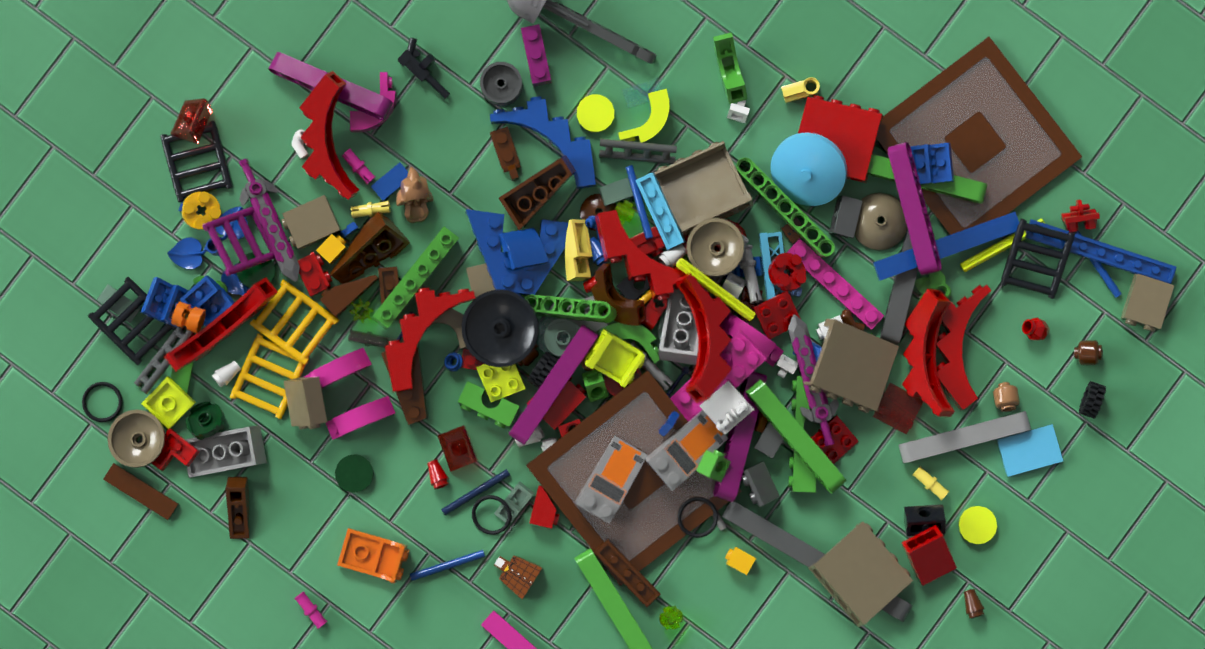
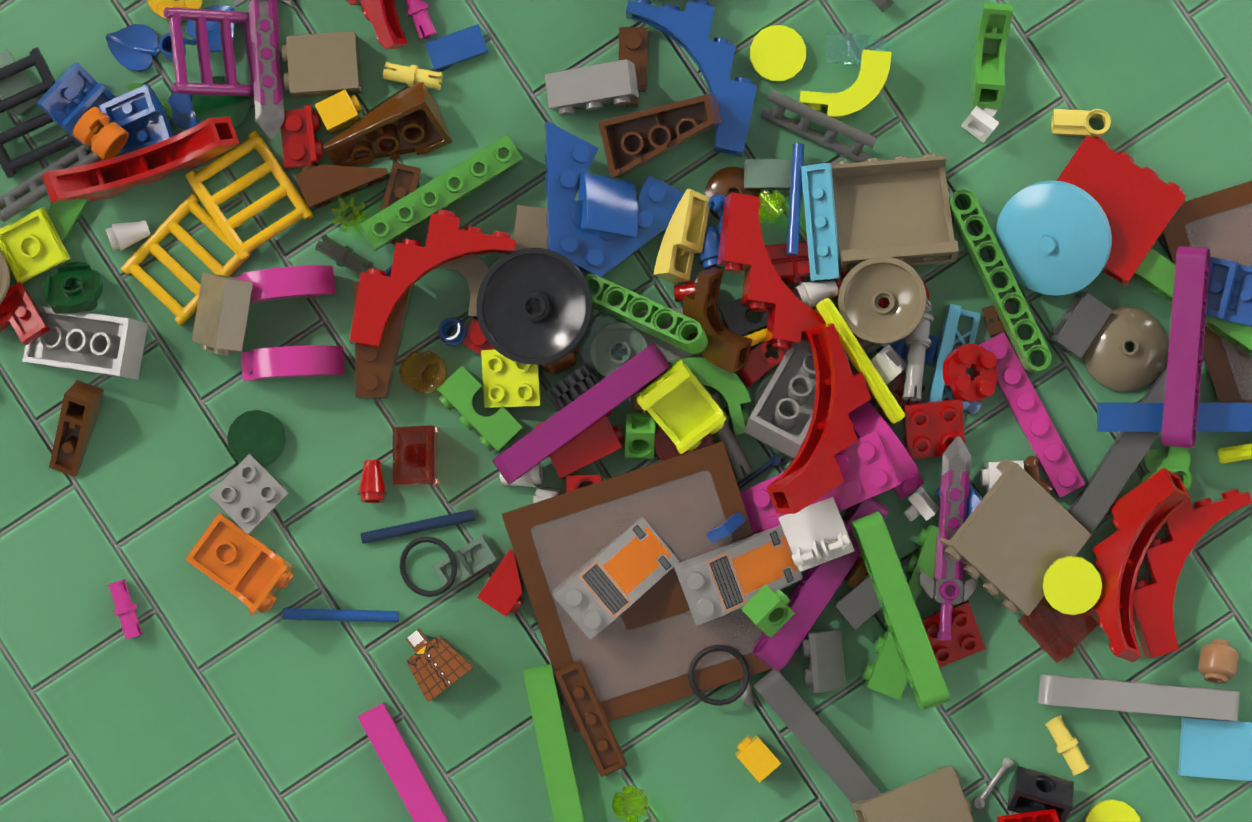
camera: 20 degrees right, 0 degrees up
blue tile [340,222,359,239] -> none
medium nougat head [396,167,434,223] -> none
none -> light grey hinge [209,454,289,535]
none -> clear orange hair [399,350,447,394]
none -> light grey brick [544,59,639,115]
none -> light grey hinge [973,757,1013,809]
none -> neon yellow tile [1042,556,1102,615]

